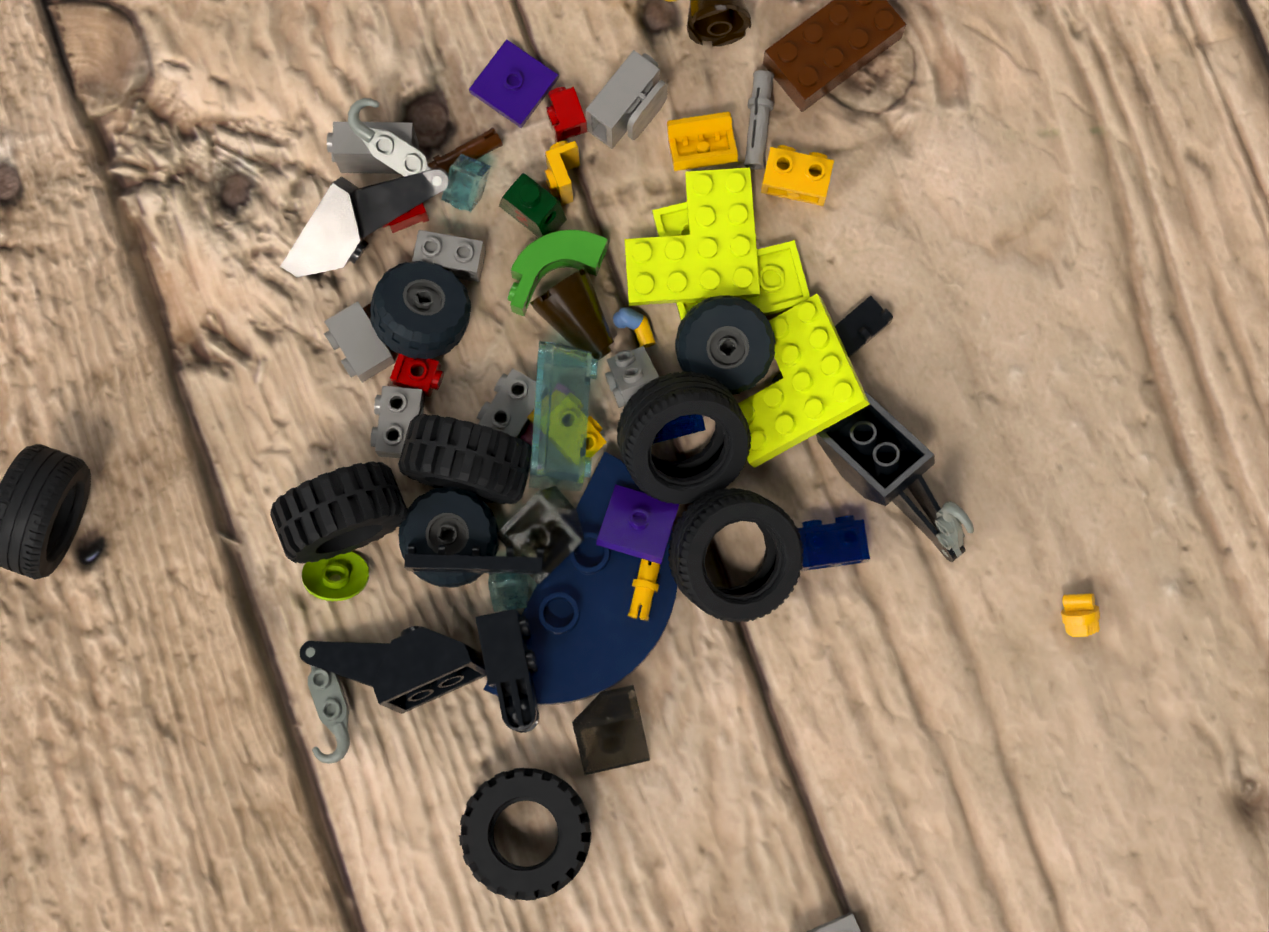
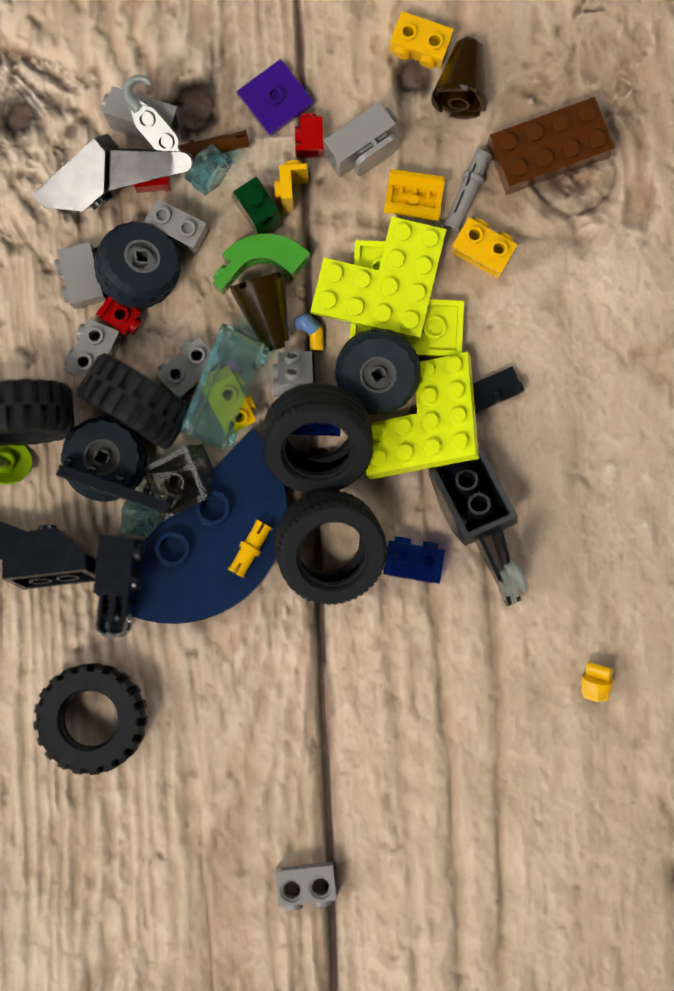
camera: 15 degrees right, 5 degrees up
clear smoke slope [572,685,650,775] -> none
dark purple plate [596,484,679,564] -> none

